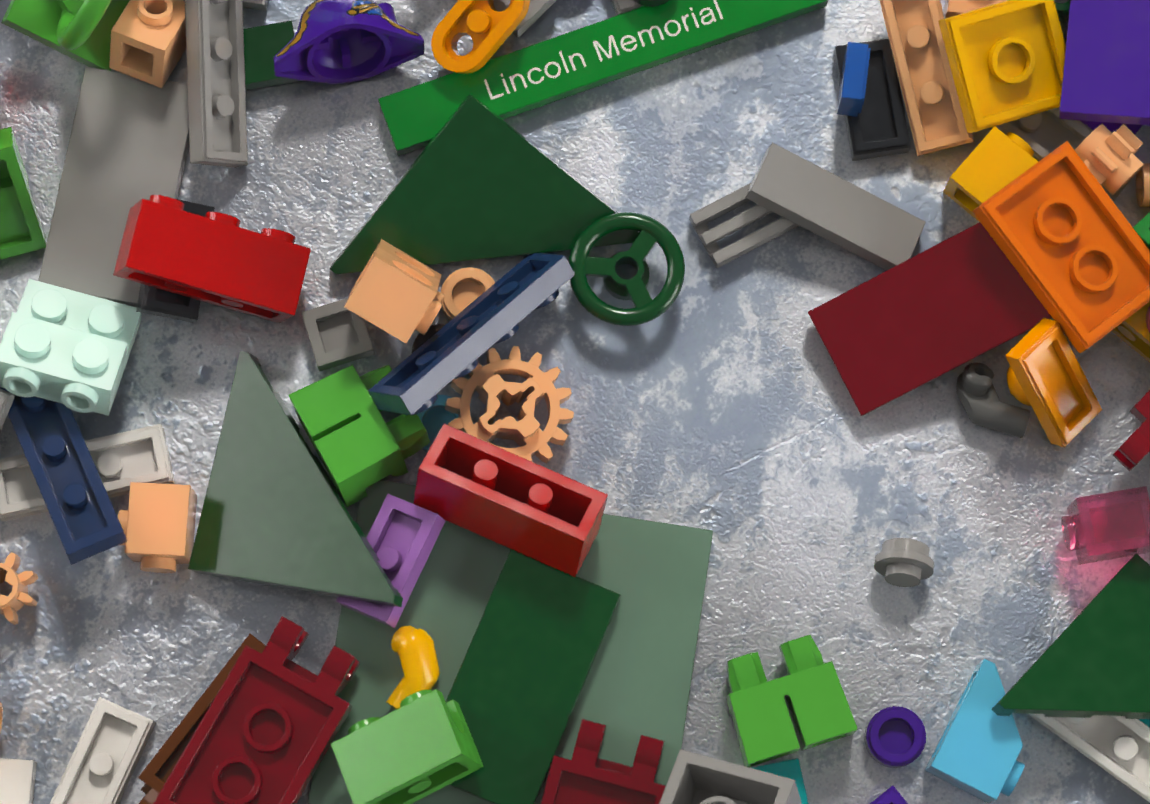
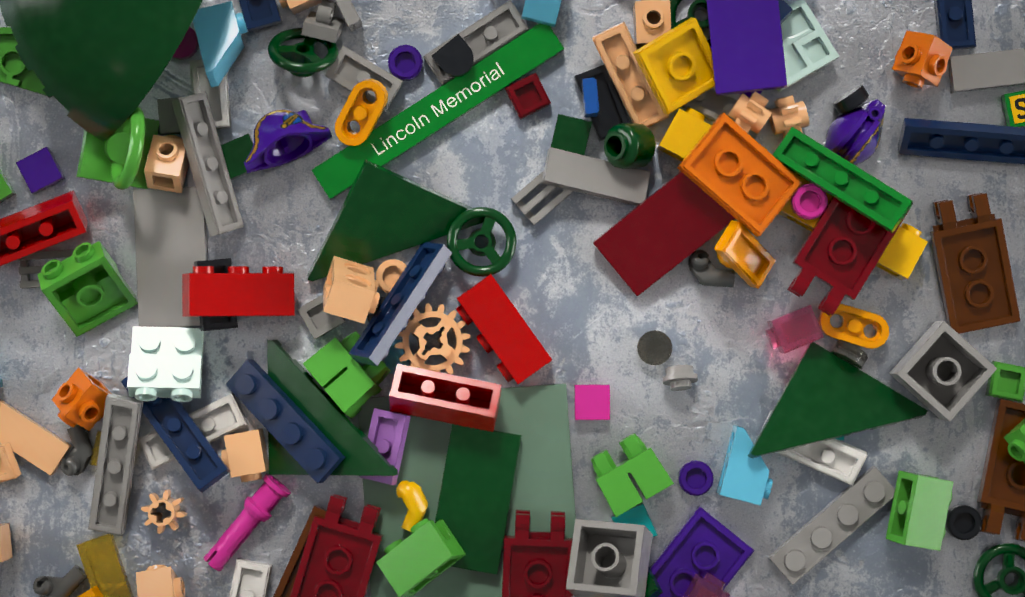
camera: 10 degrees left, 10 degrees up
none -> dark pink pin [203,474,291,571]
none -> dark blue plate [226,359,346,484]
none -> red brick [455,274,552,384]
none -> dark red tile [505,73,551,120]
none -> dark green tile [551,114,592,155]
none -> dark pink tile [574,385,610,420]
none -> dark green head [604,123,656,169]
none -> clear smoke tile [637,330,672,365]

